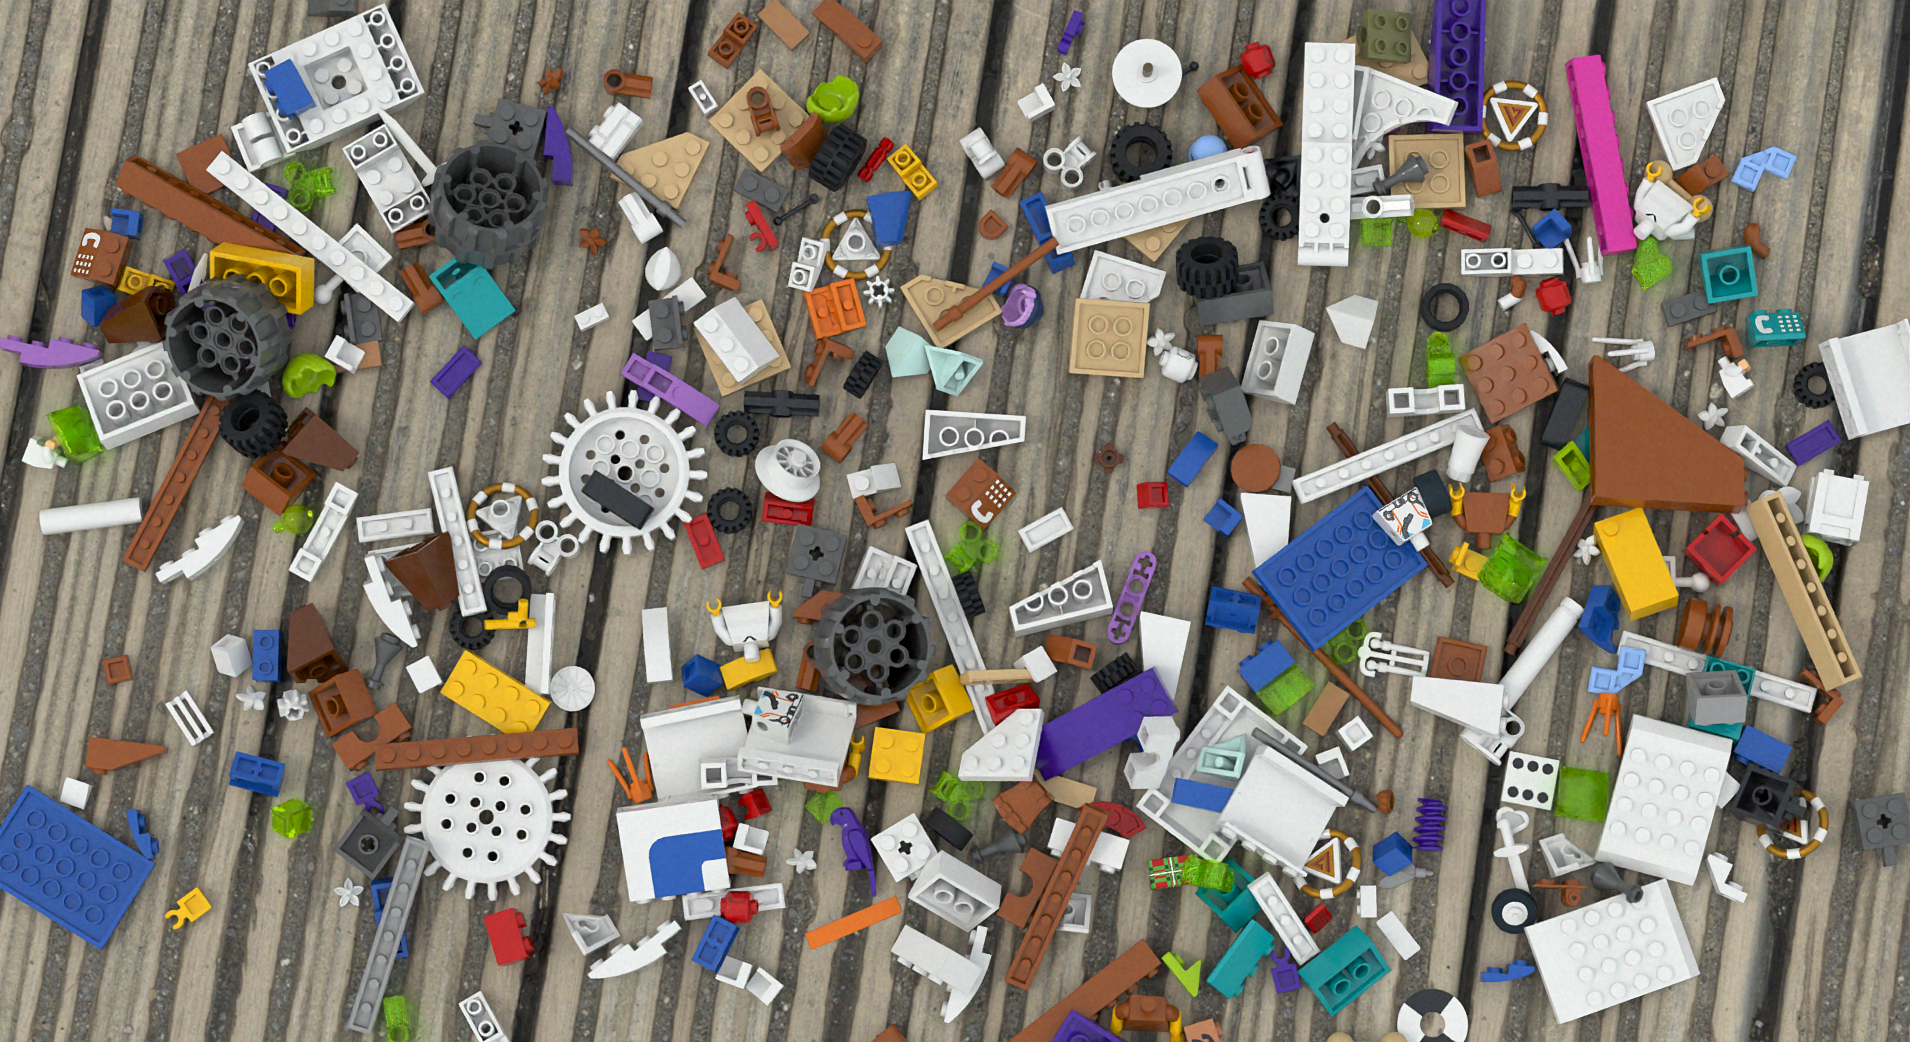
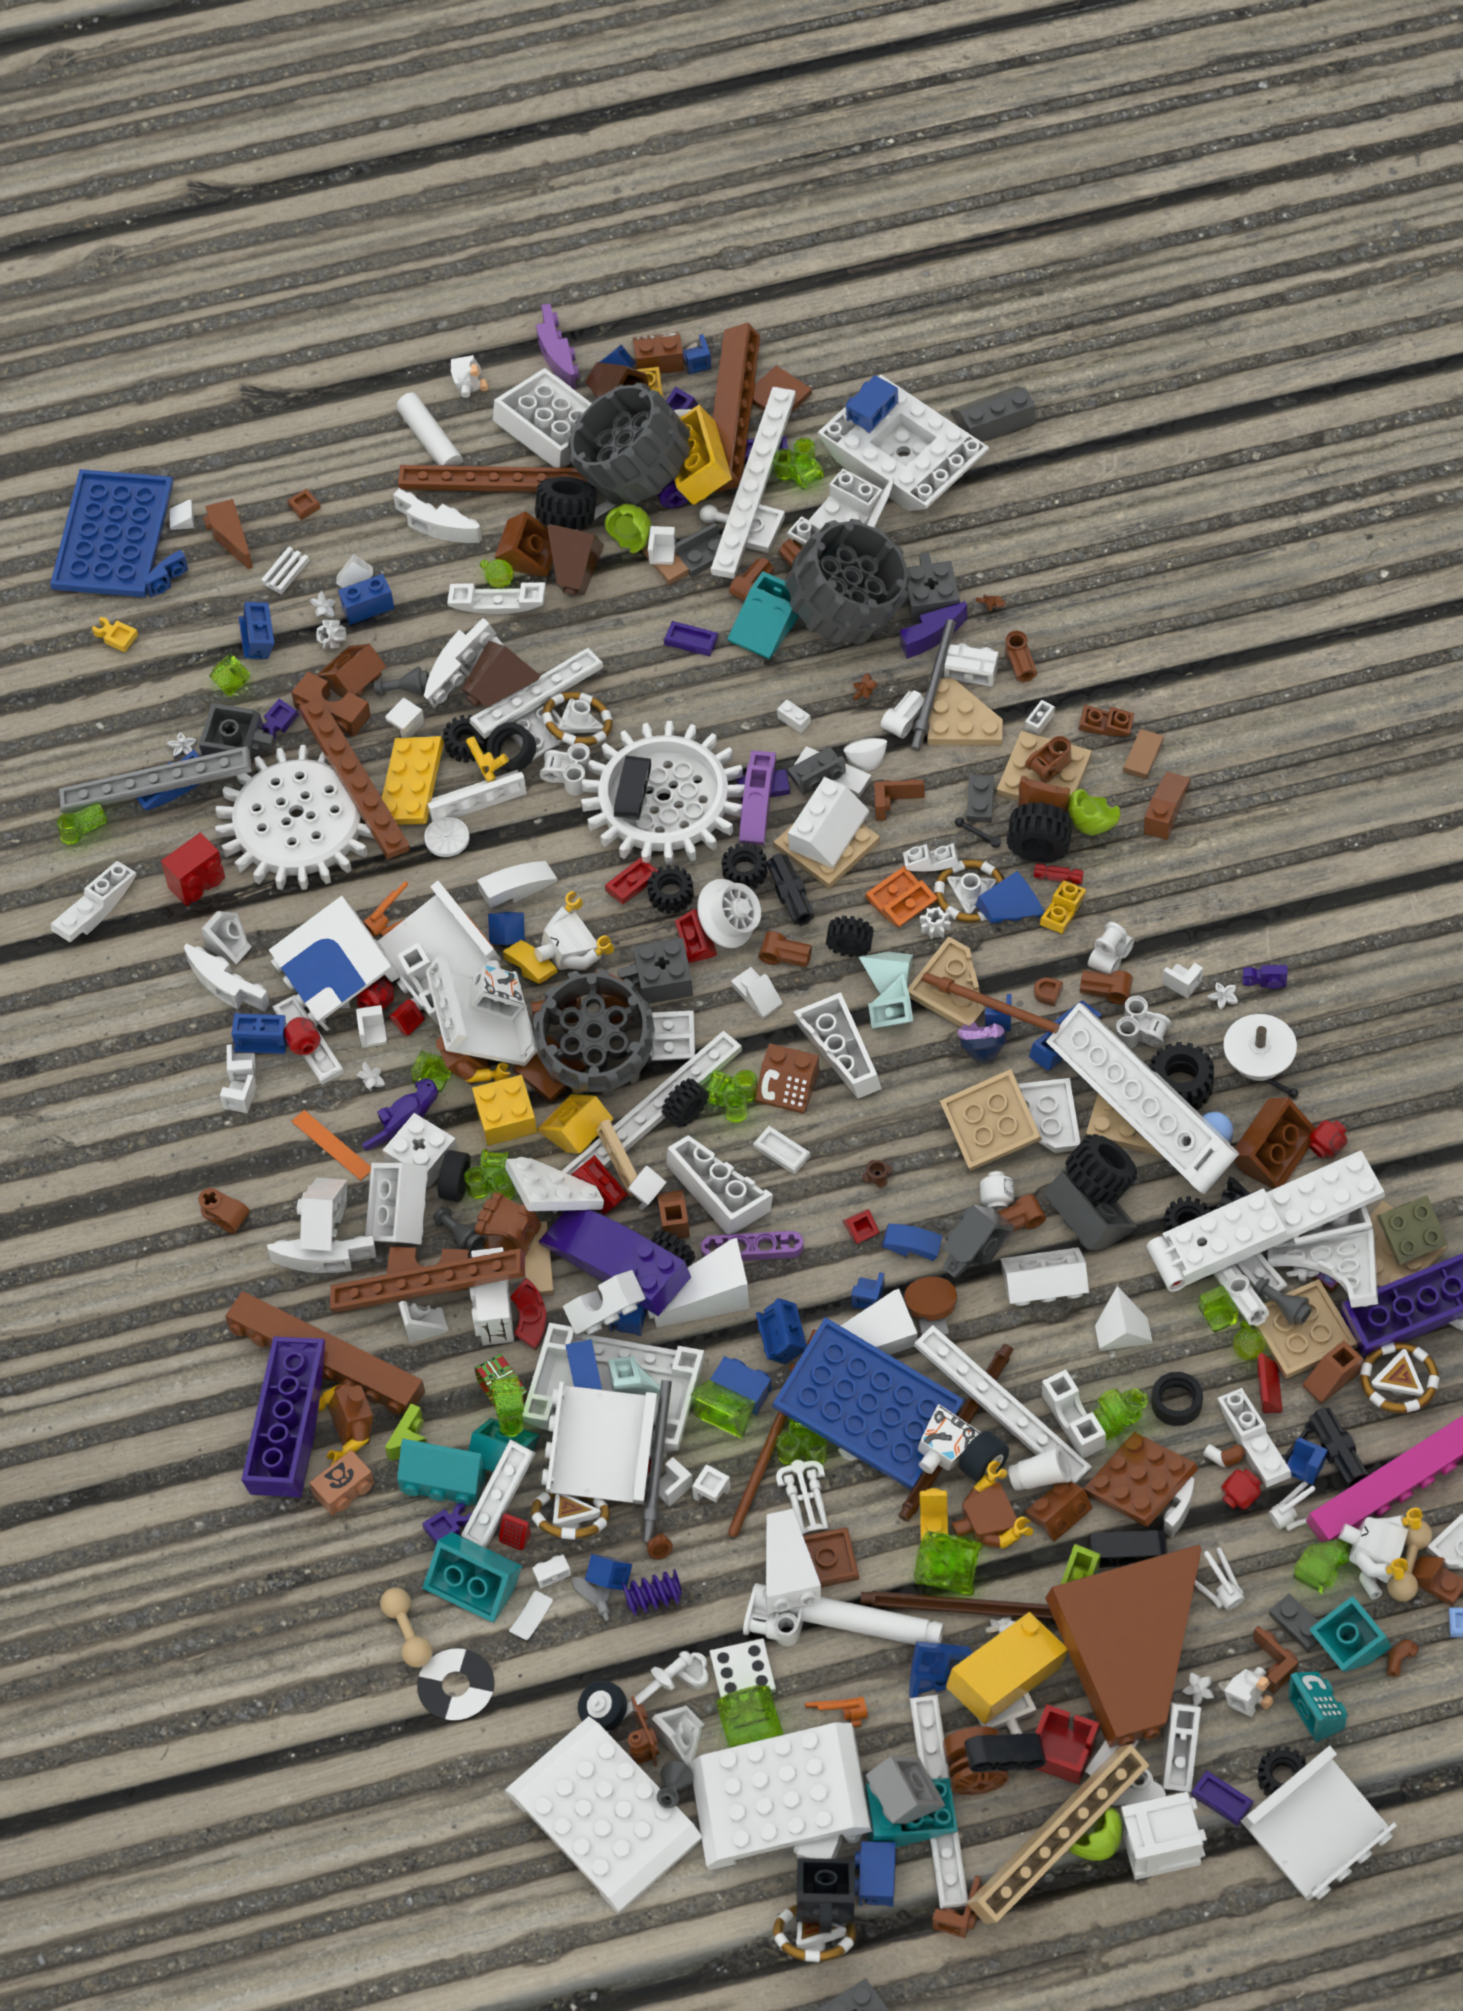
camera: 70 degrees right, 25 degrees down
clear neon green slope [46,405,104,465] -> none
white plate [231,112,296,174] -> none
reddish brown slope [287,603,349,683] -> none
white tile [356,508,435,543] -> none
dark orange piece [724,846,767,878] -> none
red plate [744,200,779,253] -> none
dark orange bracket [804,336,855,387] -> none
dark orange bracket [855,494,913,529] -> none
white plant [1147,328,1175,356] -> none
medium nougat tile [1302,681,1350,737] -> none
blue slope [1480,960,1535,982] -> none
light blue tile [1587,645,1646,694] -> none
white slope [1704,852,1747,904] -> none
none -> black beam [964,1733,1047,1772]

